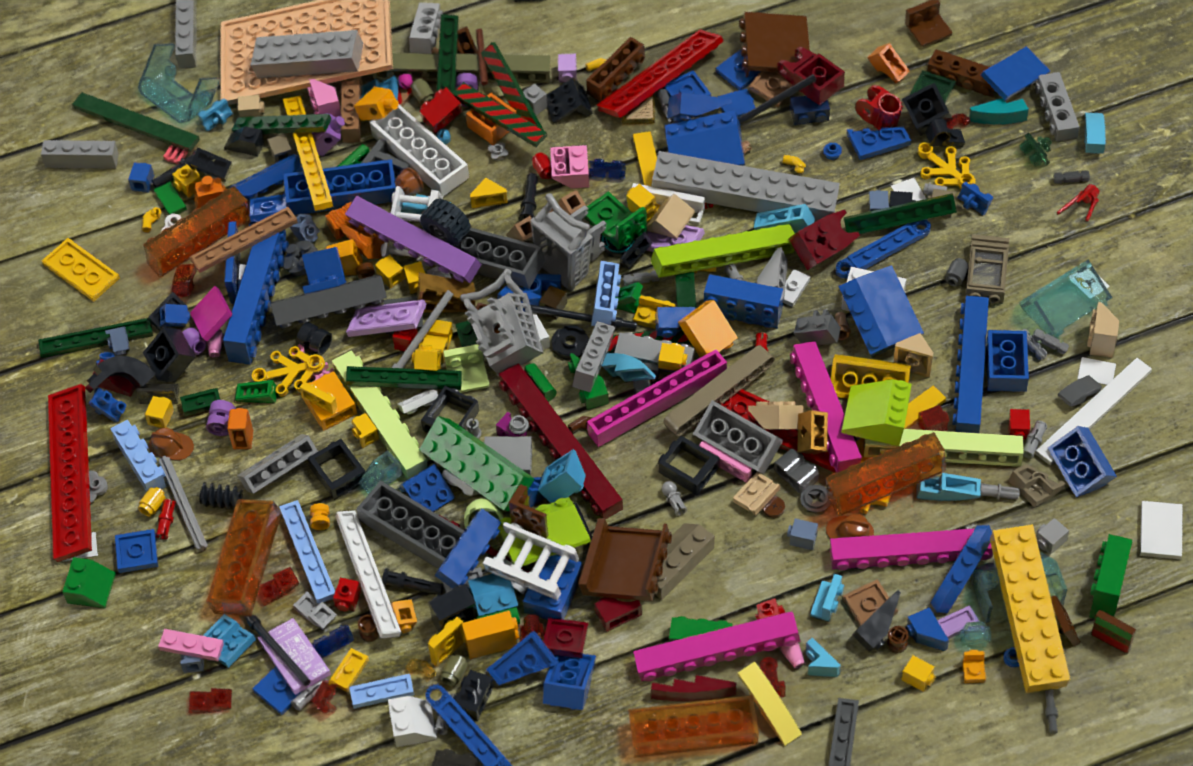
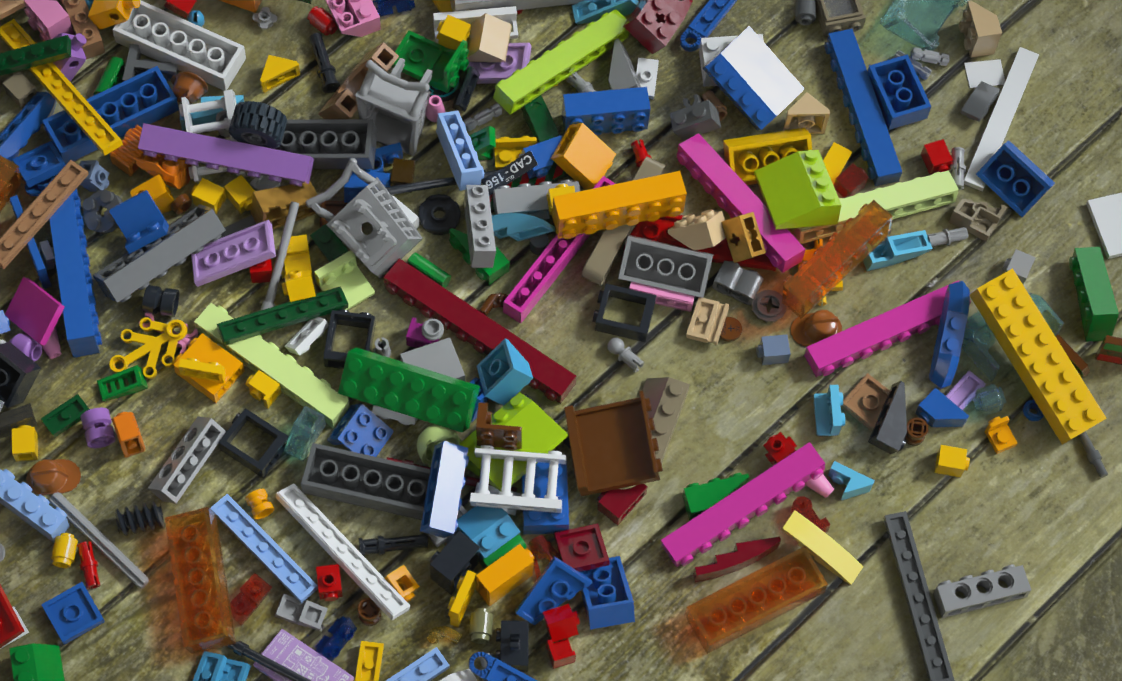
camera: 30 degrees left, 10 degrees up
none -> bright pink cone [425,95,446,122]
none -> black sticker [482,151,538,196]
none -> red brick [543,604,580,642]
none -> red panel [546,639,576,669]
none -> light orange brick [552,171,687,239]

